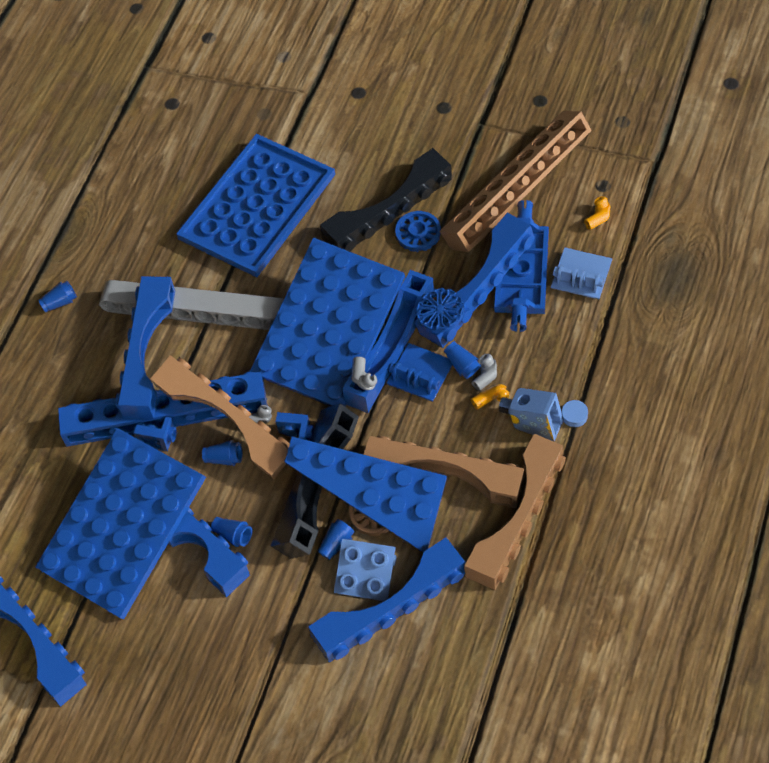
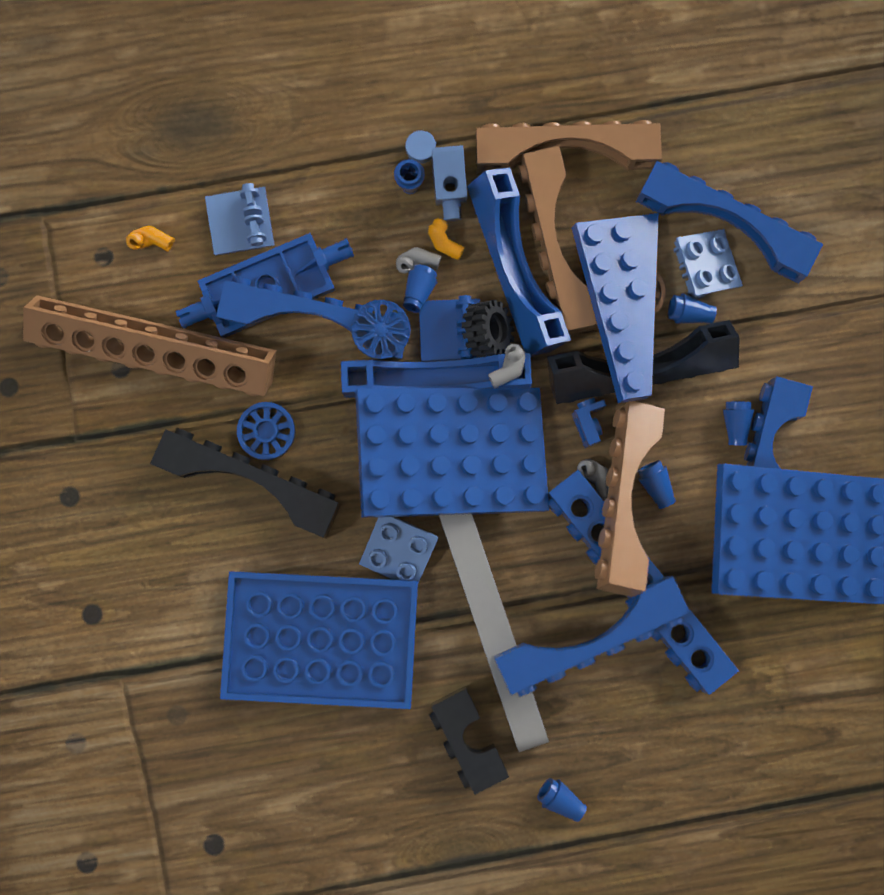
camera: 125 degrees left, 25 degrees up
blue bracket [134,417,177,451] -> none
none -> medium blue hinge [359,517,439,583]
none -> blue cone [394,159,425,194]
none -> black arch [429,686,509,795]
none -> black tyre [462,300,514,358]
none -> blue arch [467,167,571,357]

